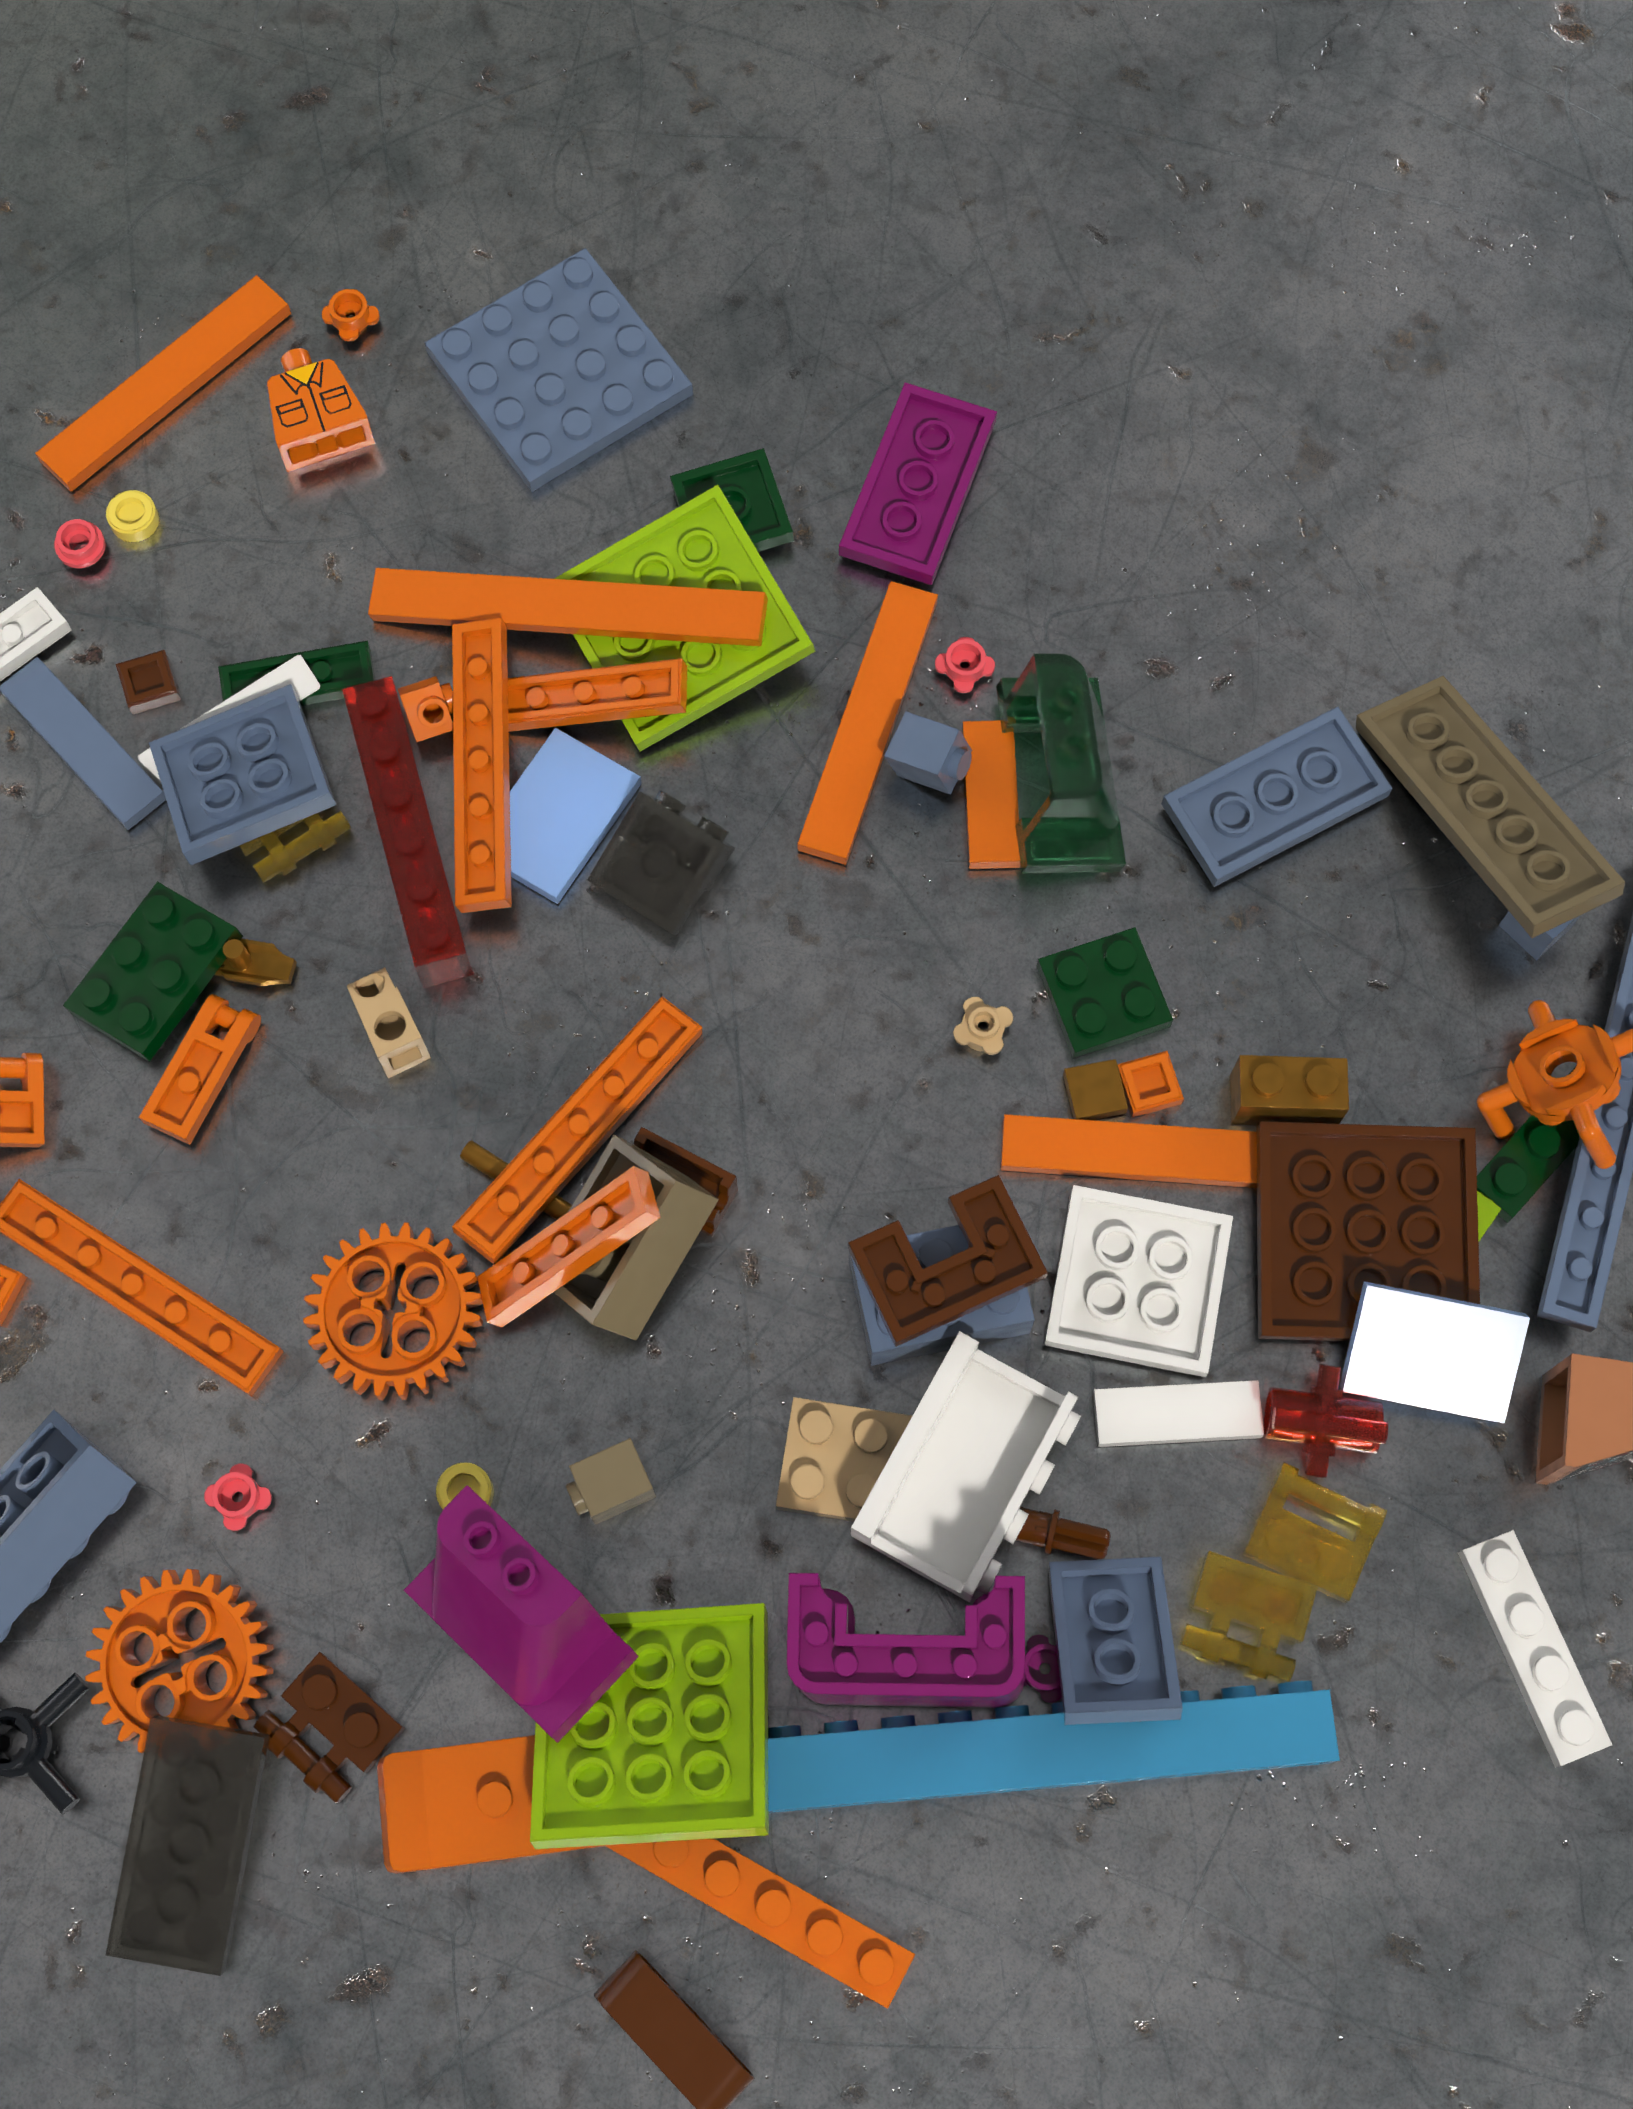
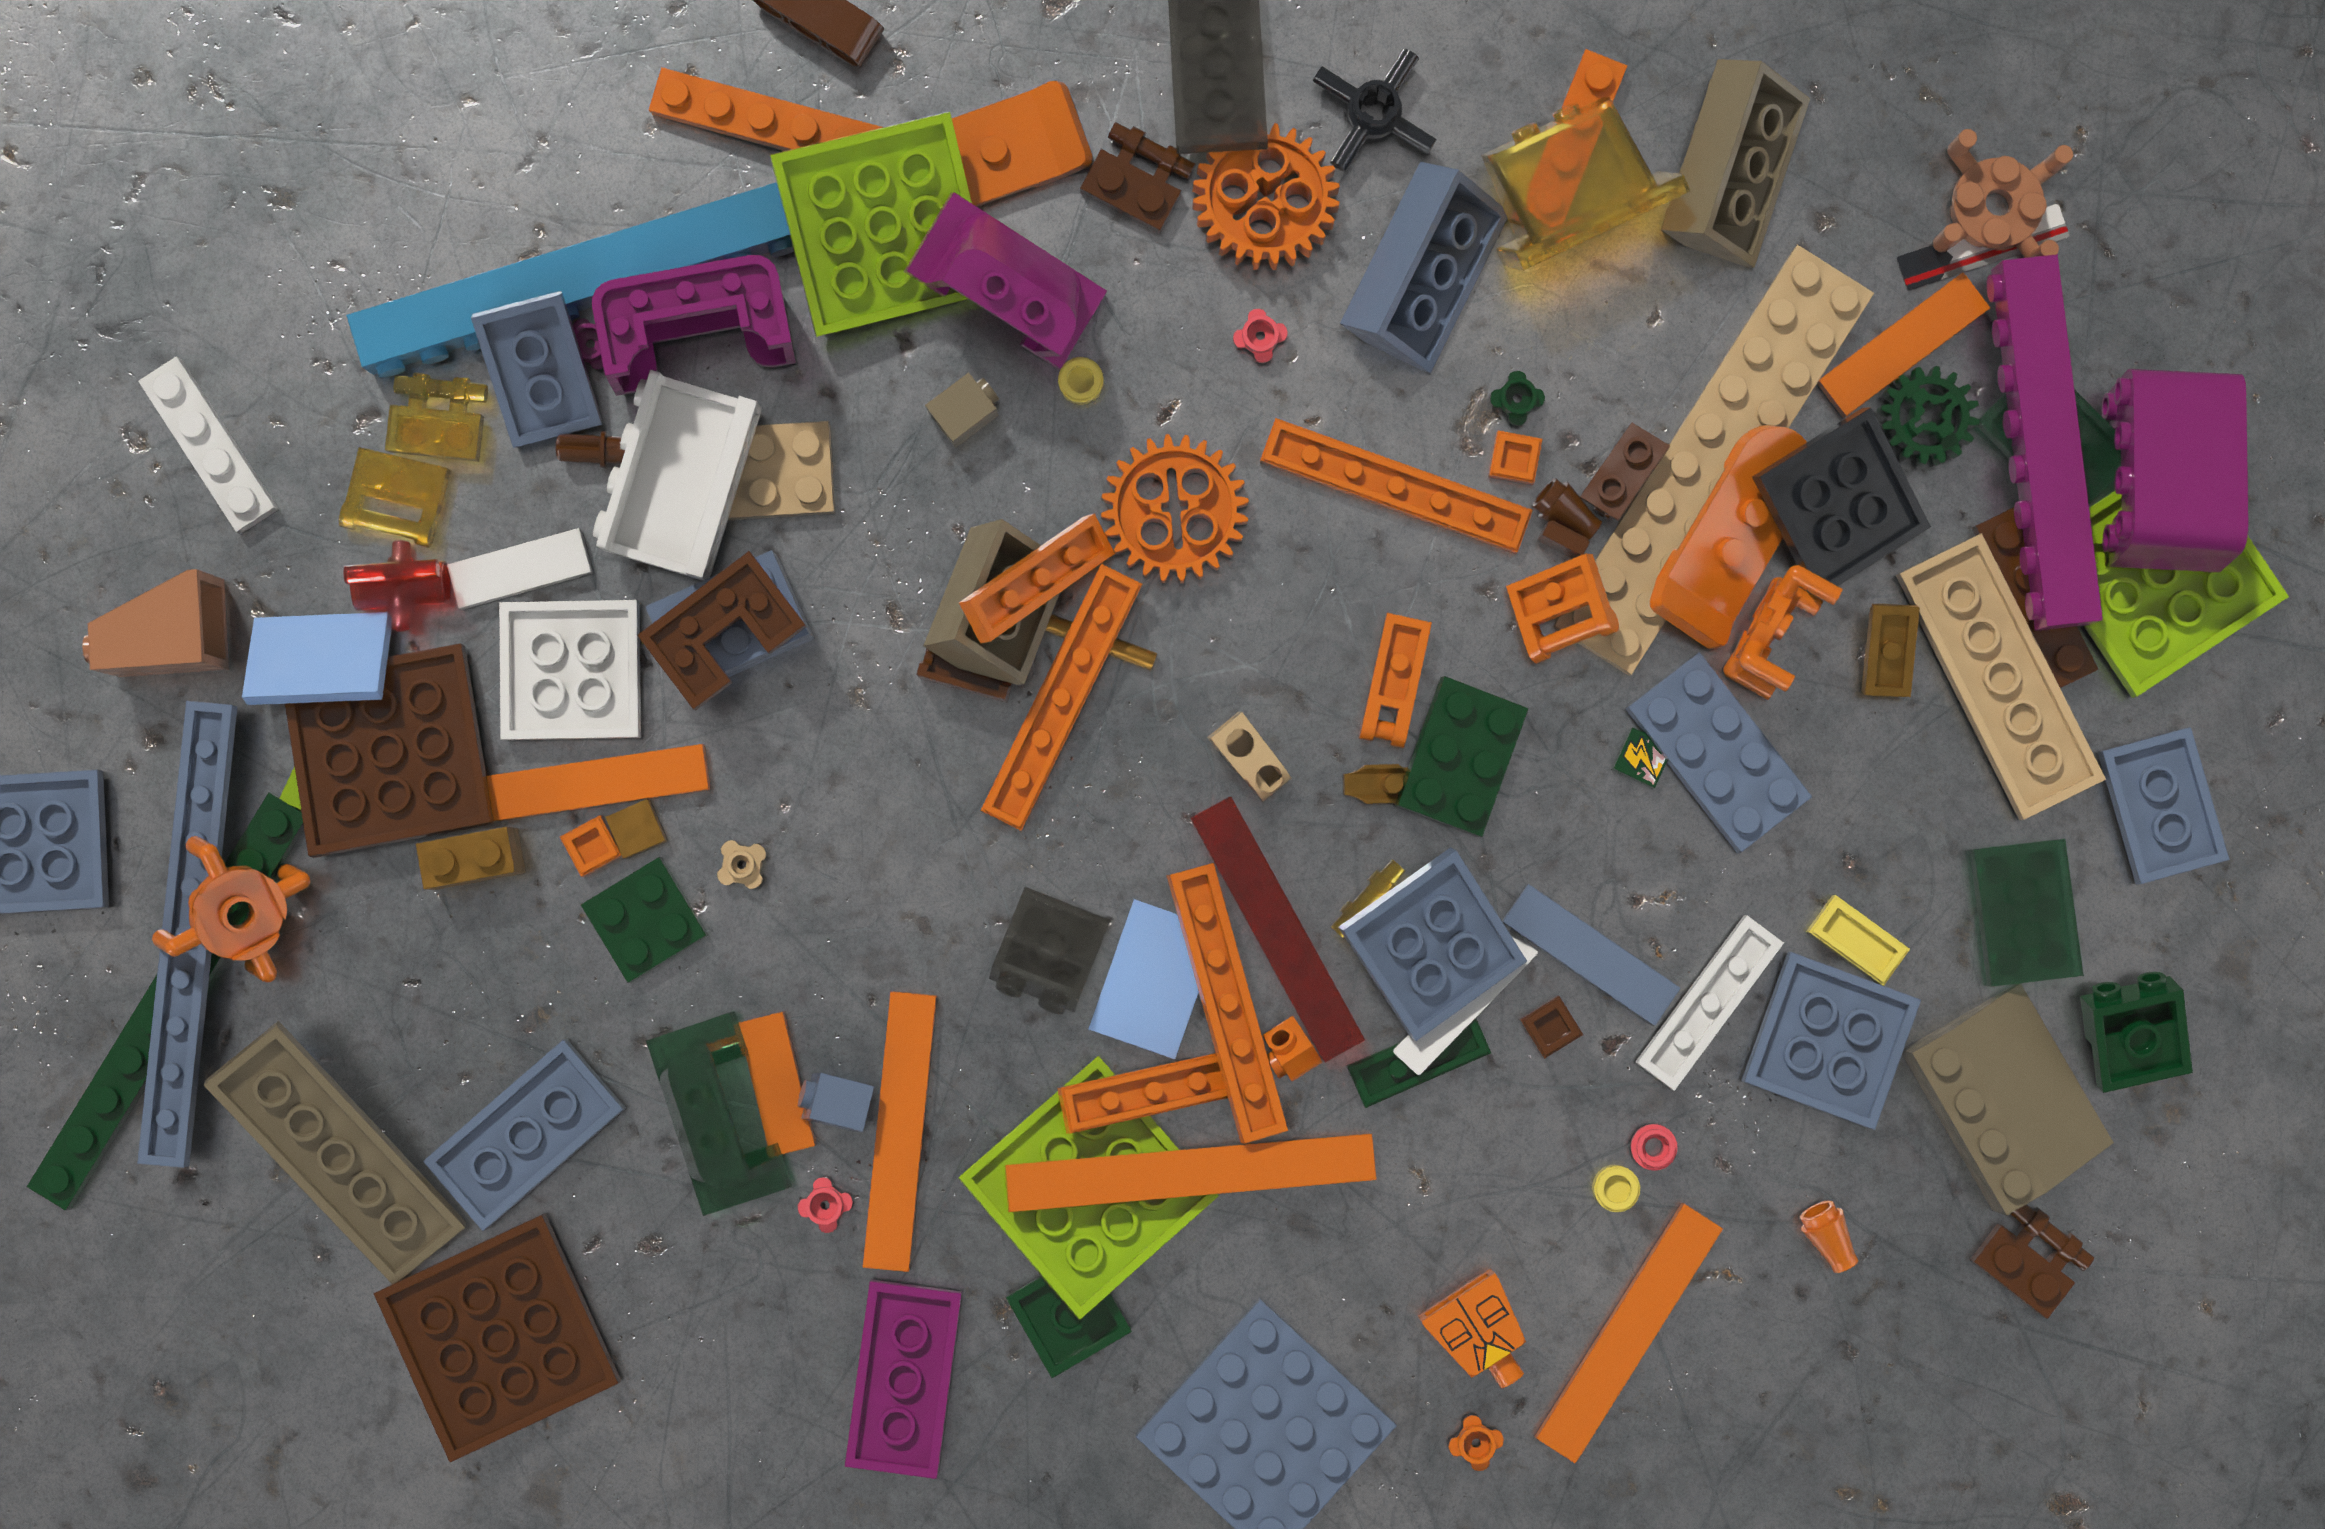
camera: 170 degrees right, 15 degrees up
none -> reddish brown plate [373,1213,621,1462]

